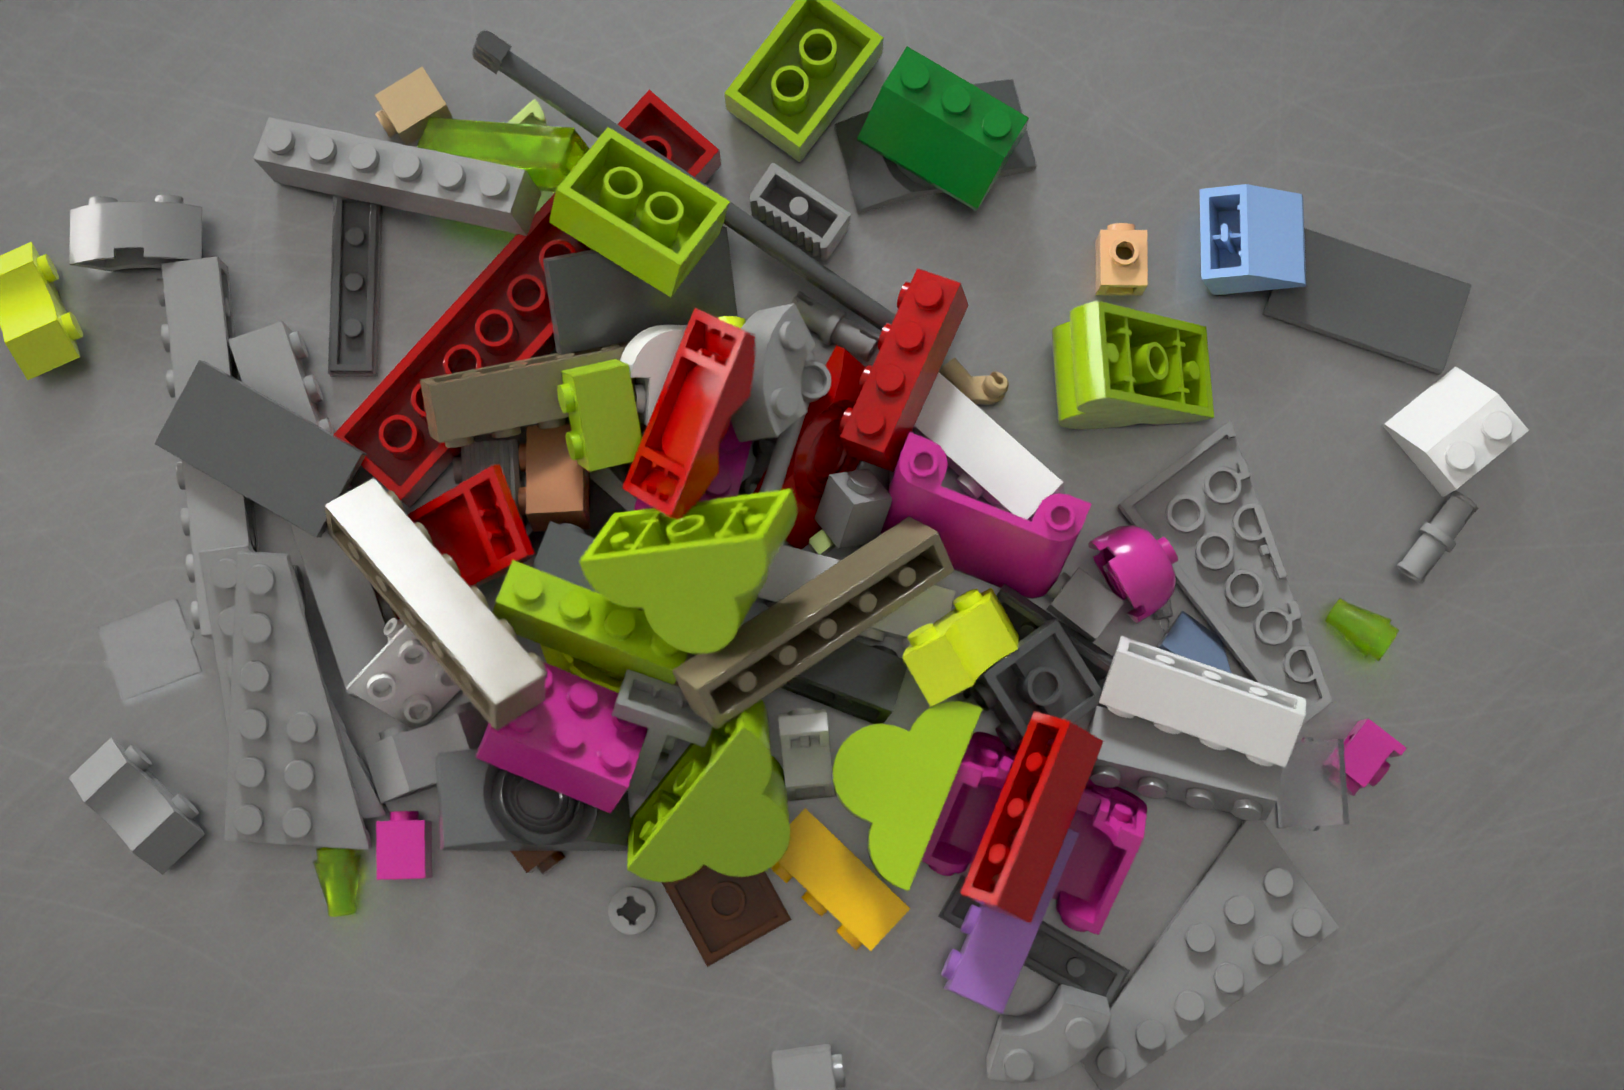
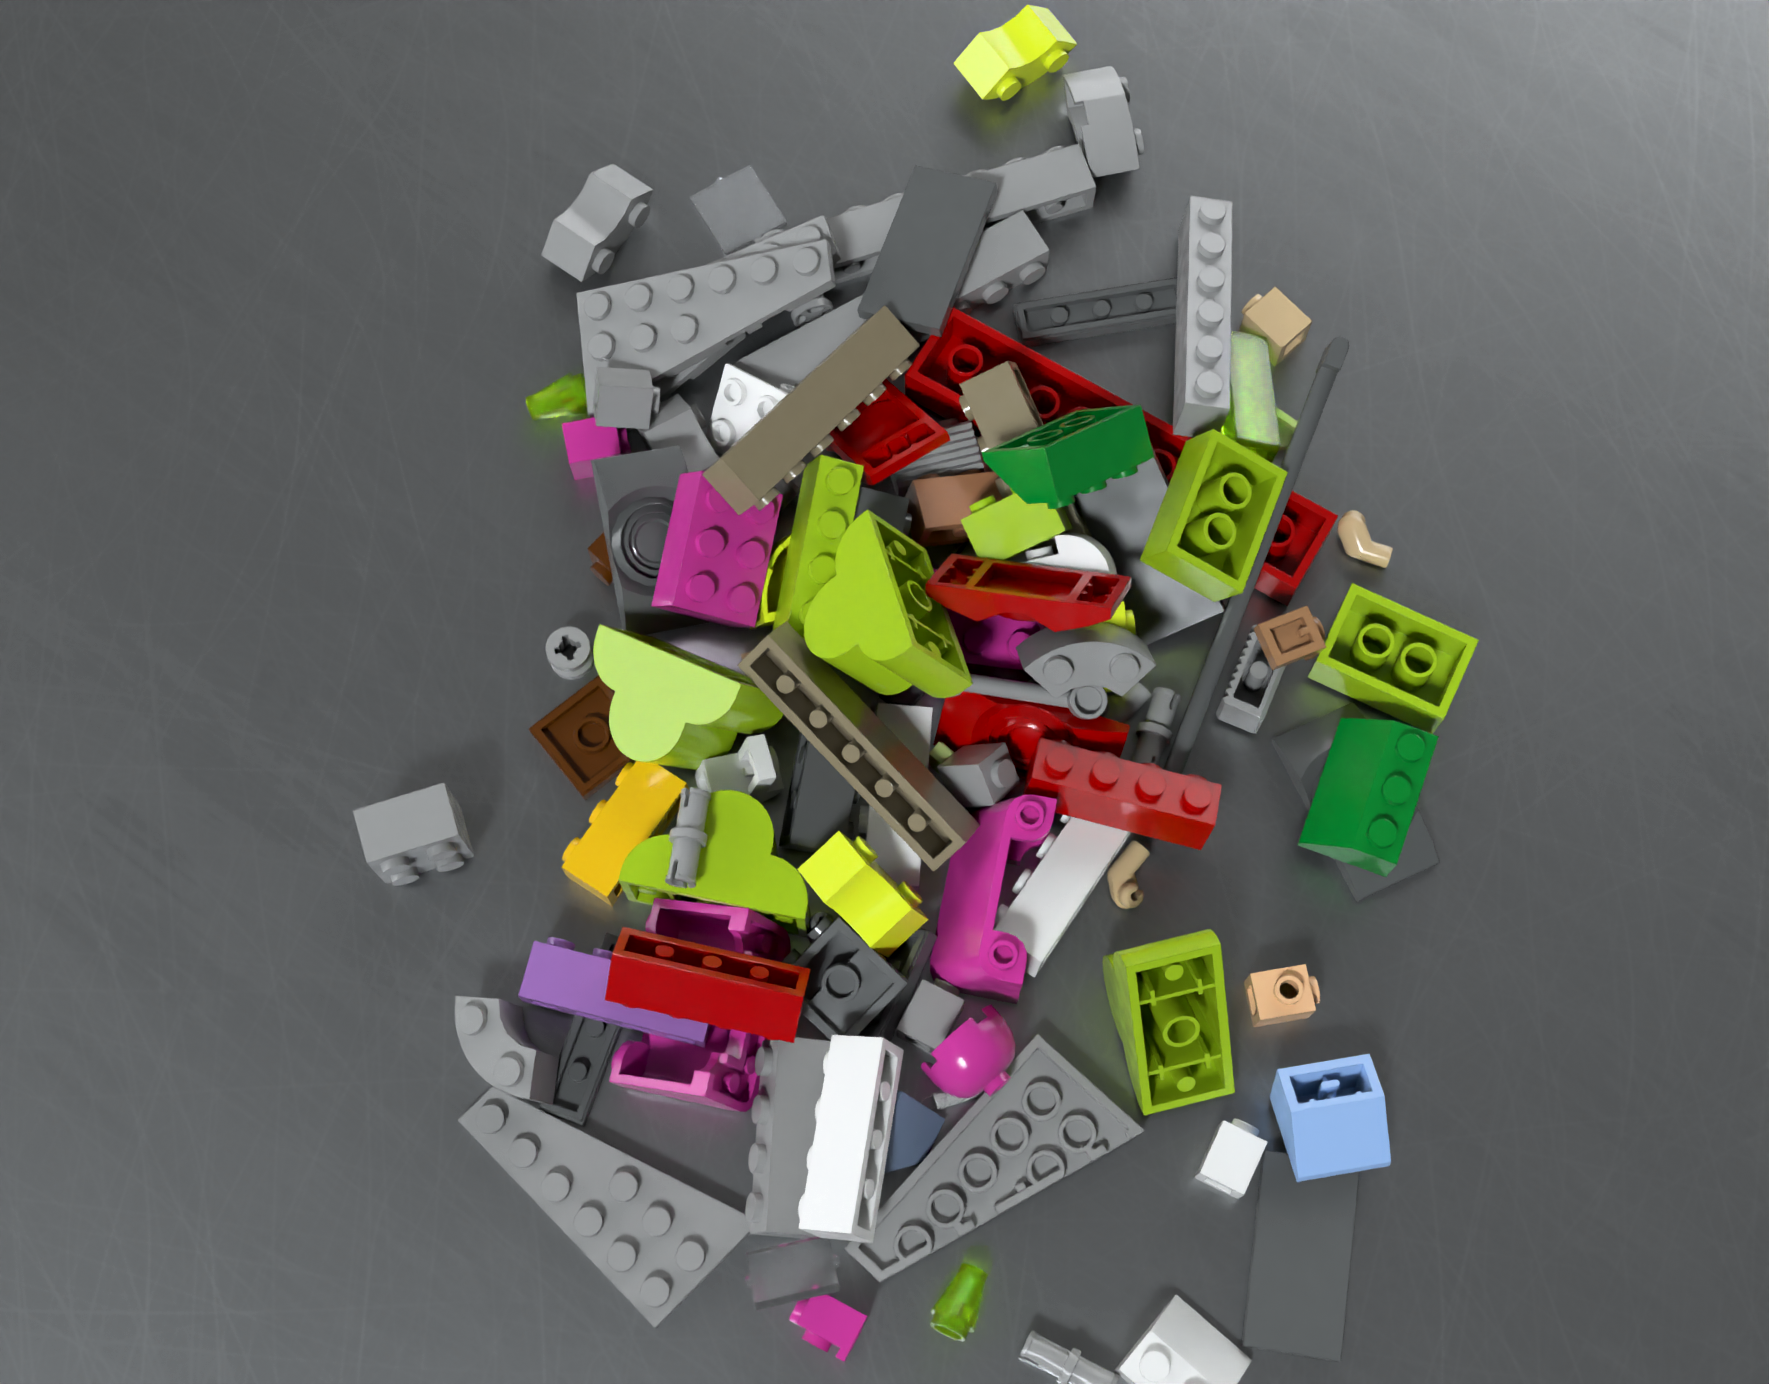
camera: 80 degrees right, 10 degrees down
light grey bracket [611,669,712,797] -> none
none -> light grey brick [593,367,660,429]
none -> light grey pin [665,788,711,888]
none -> green slope [981,404,1154,509]
none -> white brick [1194,1119,1268,1199]
none -> medium nougat bracket [1254,606,1326,671]
none -> tan arm [1338,510,1393,568]

